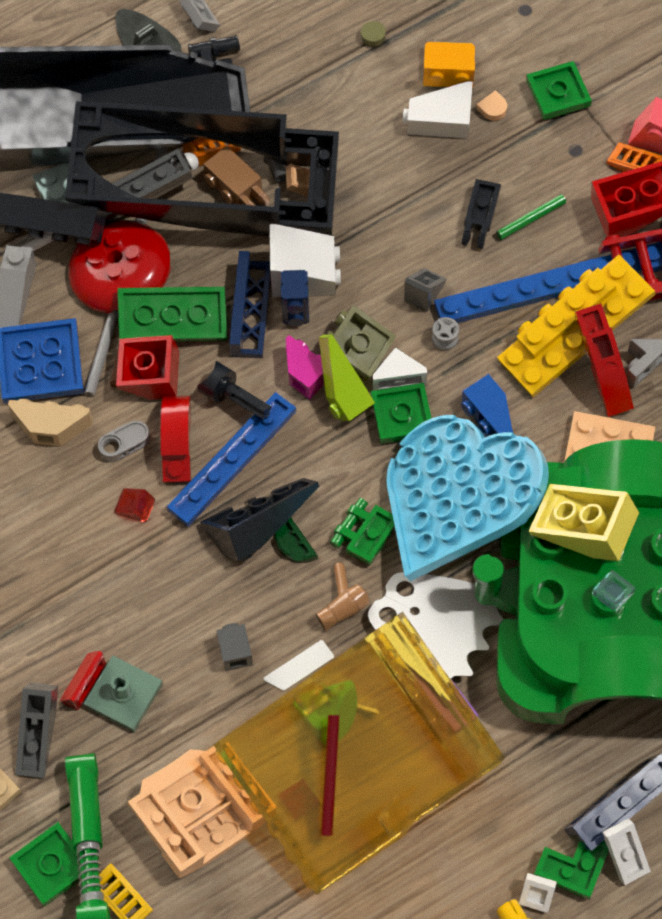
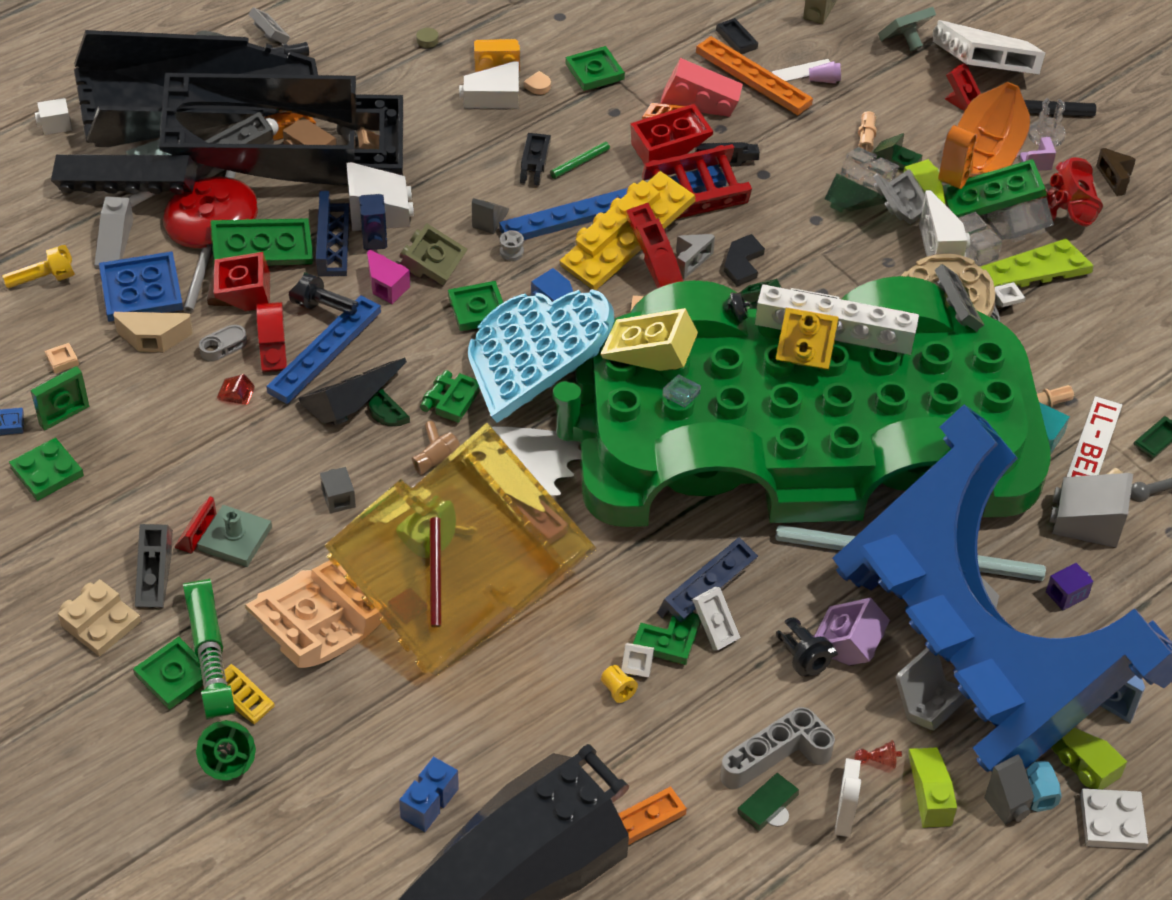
camera: 10 degrees left, 15 degrees down
lime slope [319,334,375,421] -> none
white slope [373,348,427,391] -> none

